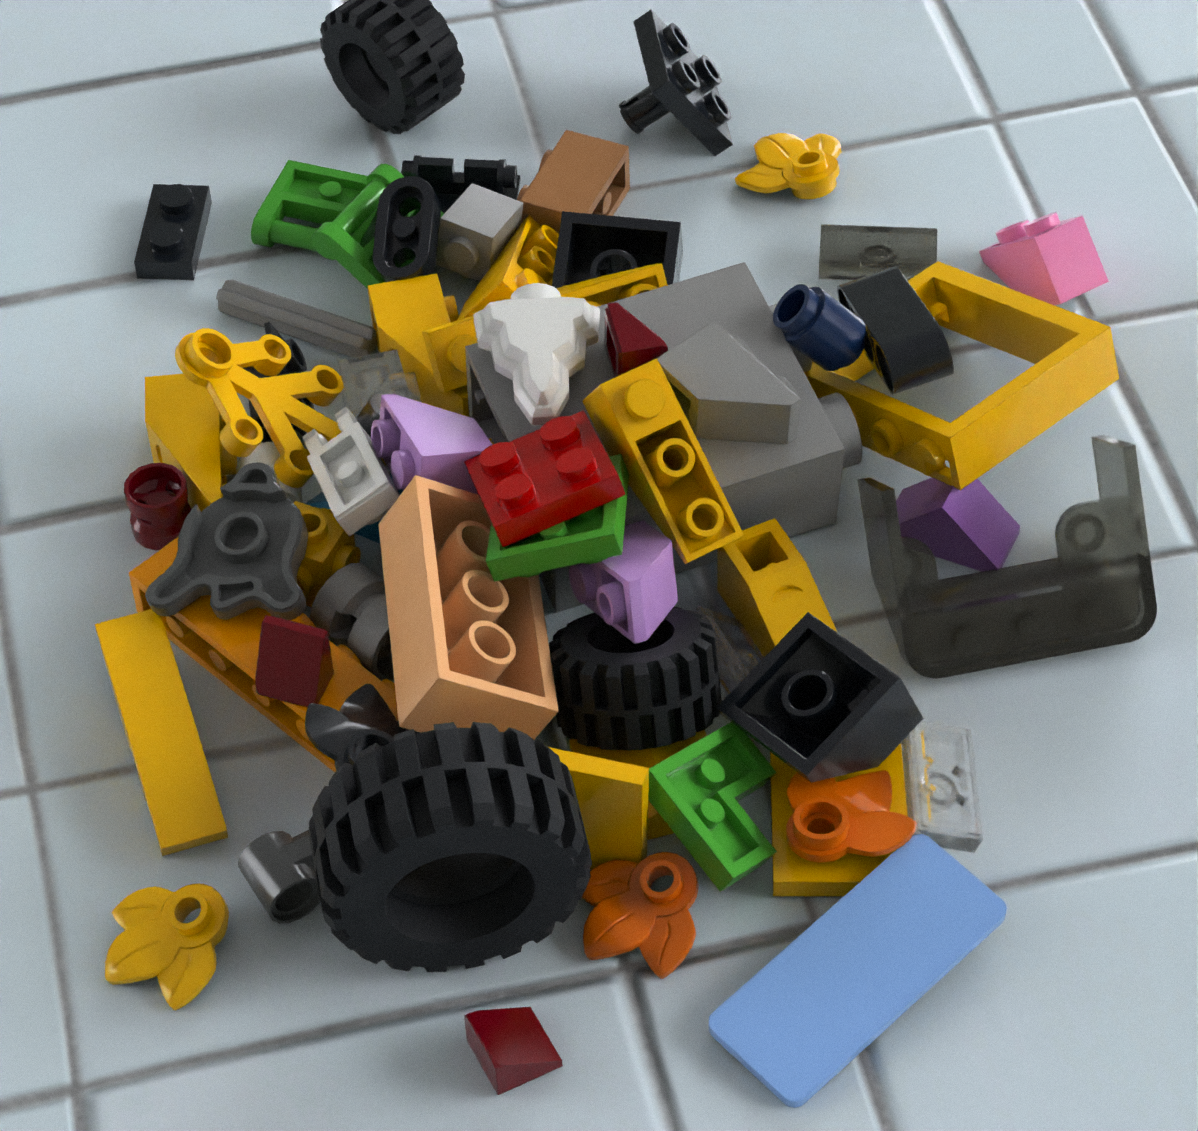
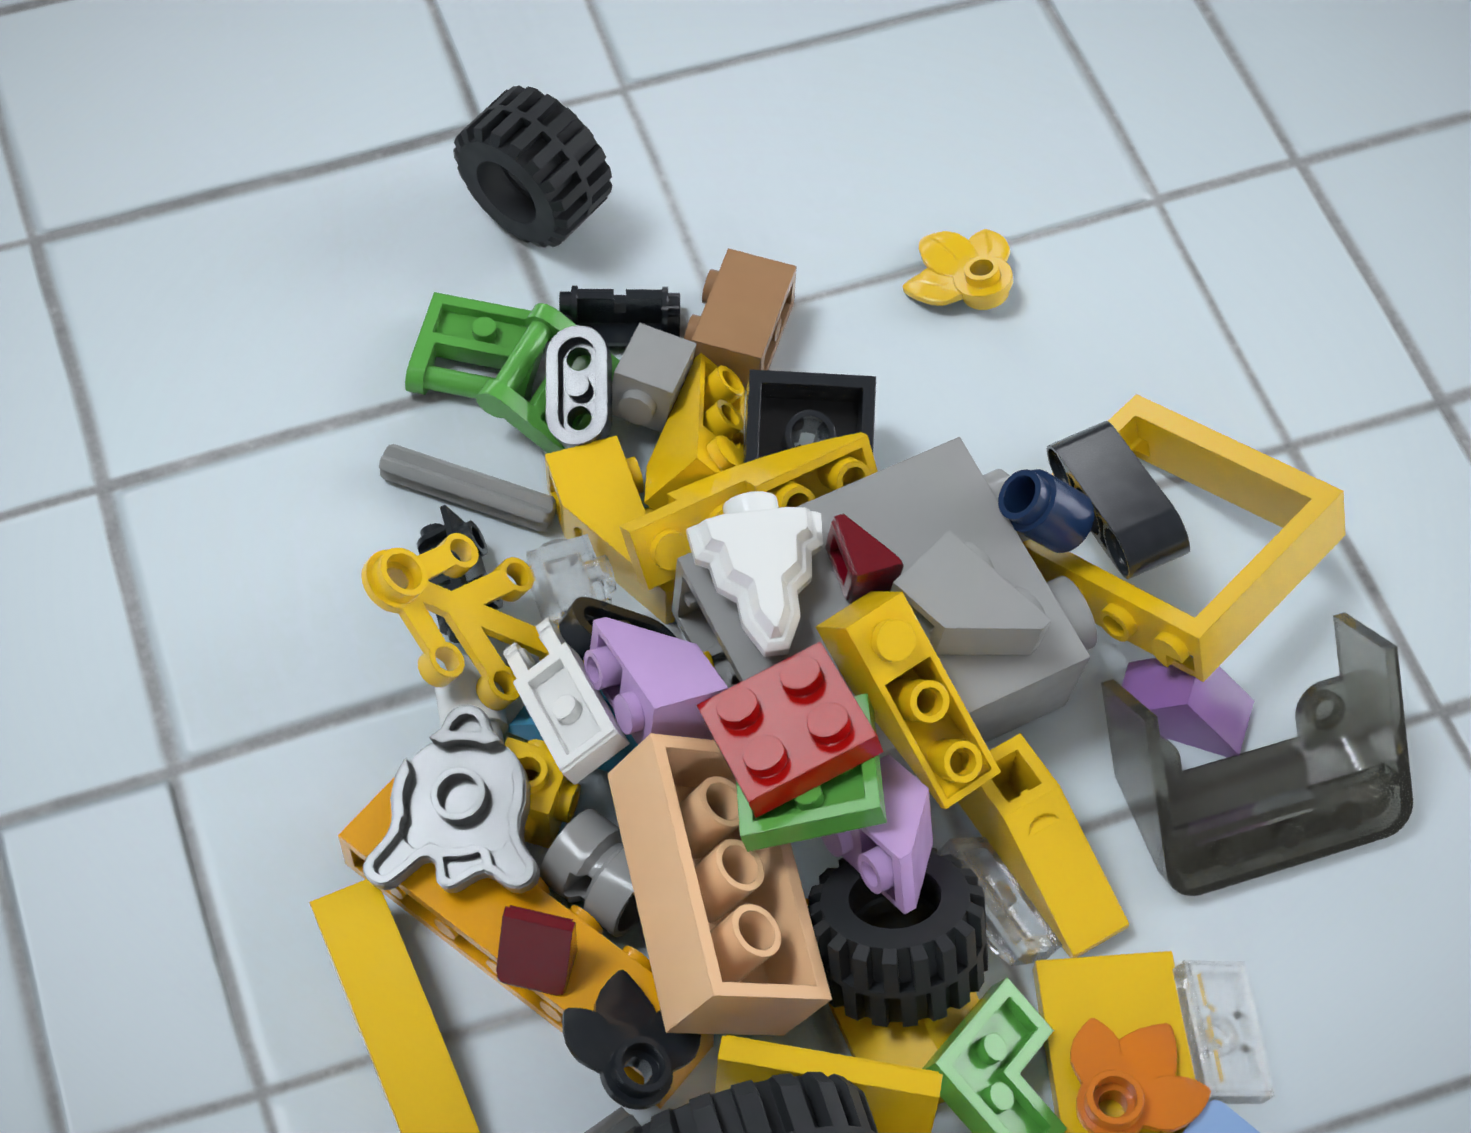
camera: 10 degrees left, 10 degrees up
dark red wheel [124,463,192,550] -> none
black plate [134,184,212,280] -> none
yellow slope [145,374,238,512] -> none
black plate [619,10,733,156] -> none
black slope [716,612,924,783] -> none
clear smoke plate [819,224,937,281] -> none
bright pink slope [979,212,1109,305] -> none

